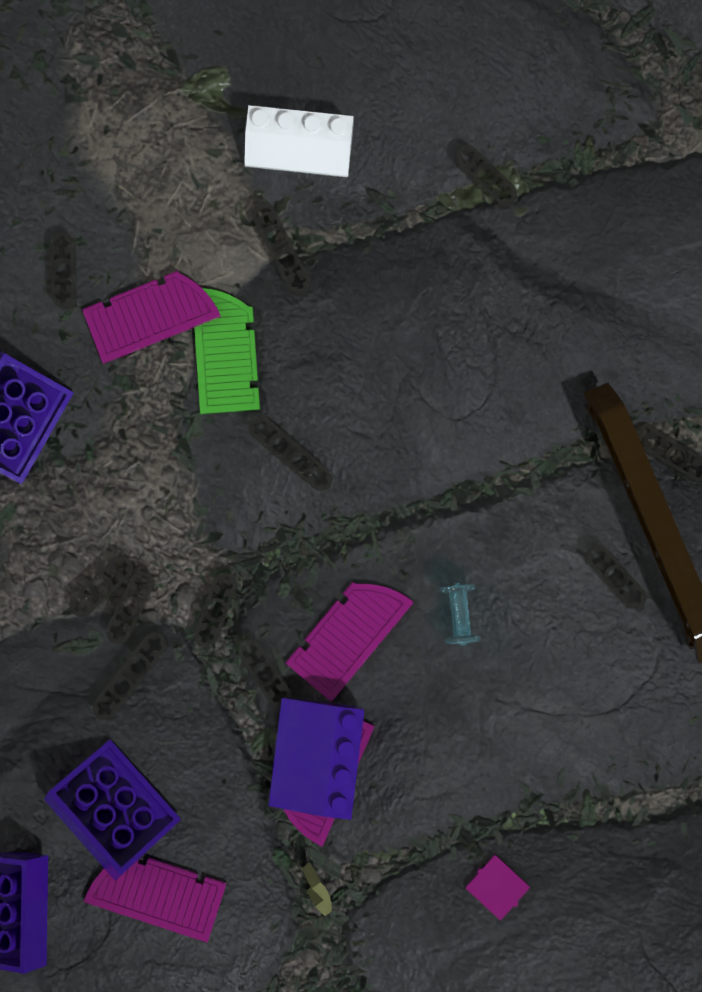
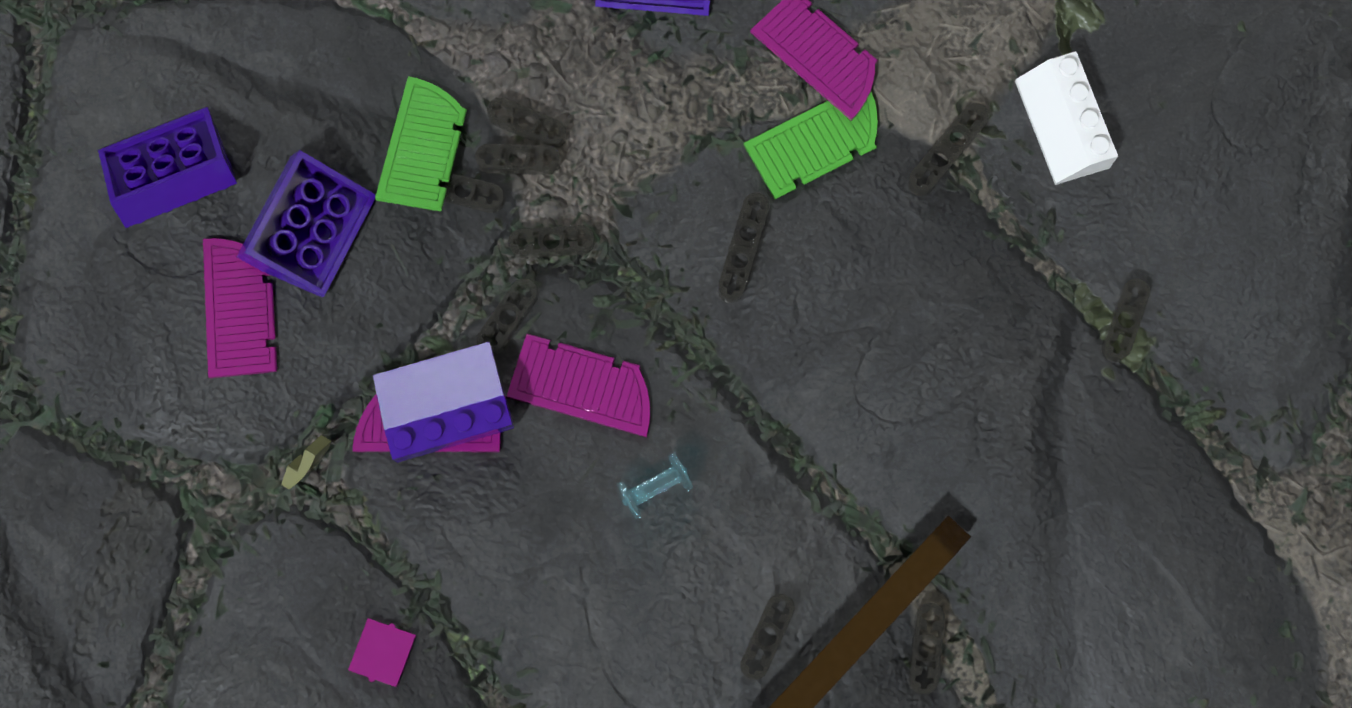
camera: 65 degrees right, 10 degrees down
none -> bright green piece [375,76,467,211]

